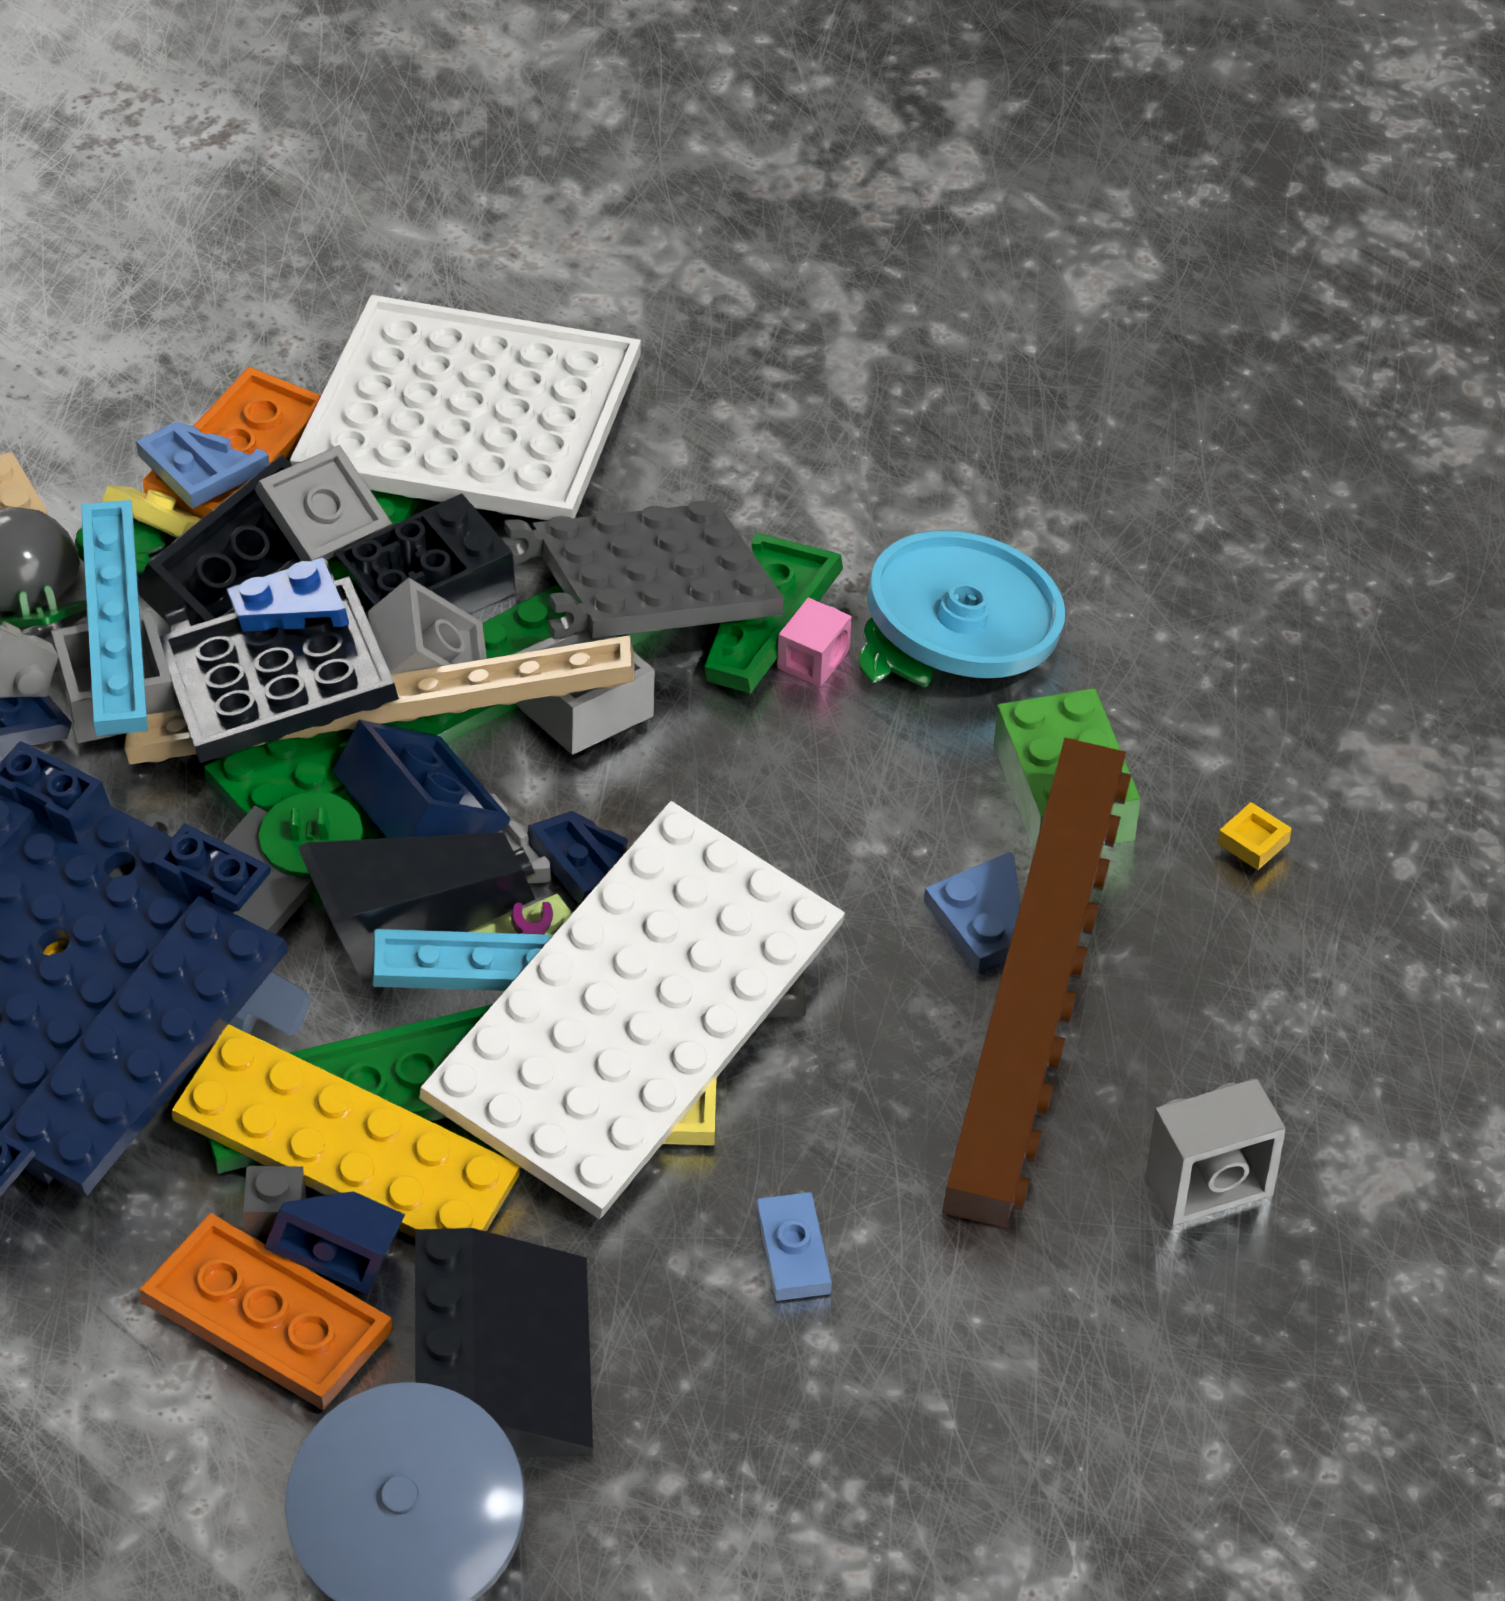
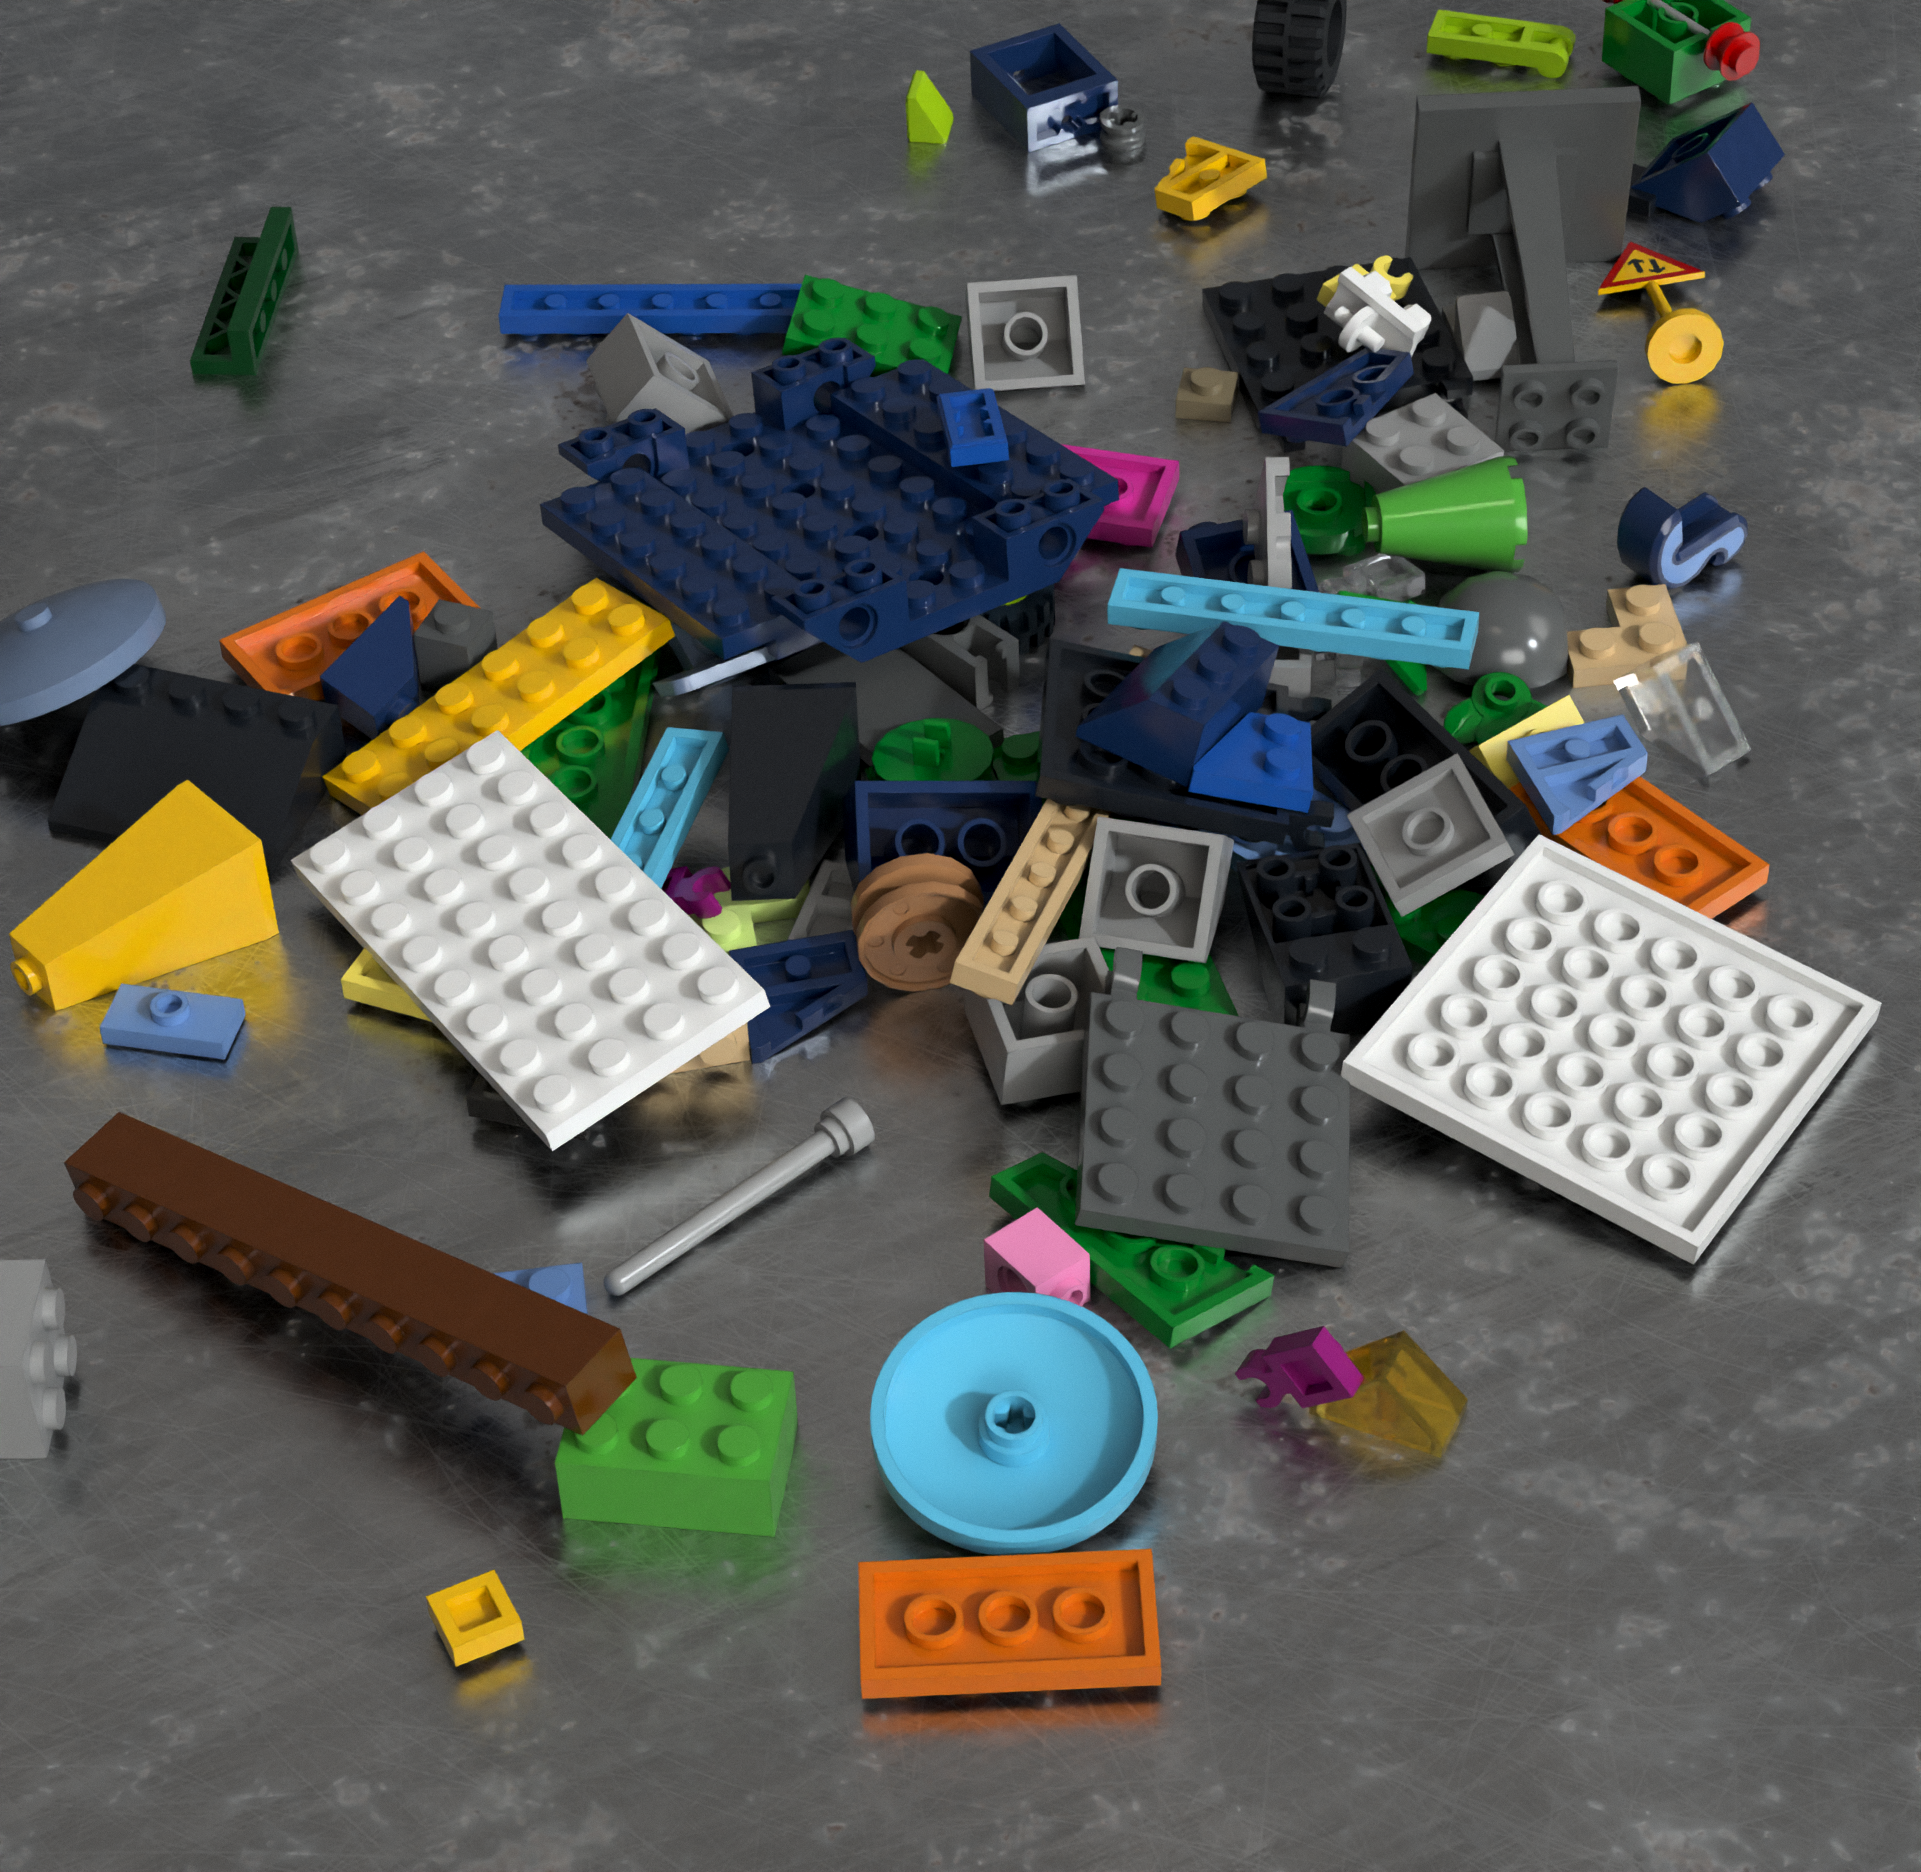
camera: 115 degrees right, 5 degrees down
none -> yellow slope [9,780,279,1011]
none -> light grey piece [604,1097,875,1296]
none -> medium nougat wheel [850,853,985,992]
none -> orange plate [858,1549,1161,1699]
none -> dark blue slope [1075,621,1279,787]
none -> magenta plate [1235,1326,1365,1408]
none -> clear yellow slope [1309,1330,1468,1458]
none -> clear slope [1614,641,1752,778]

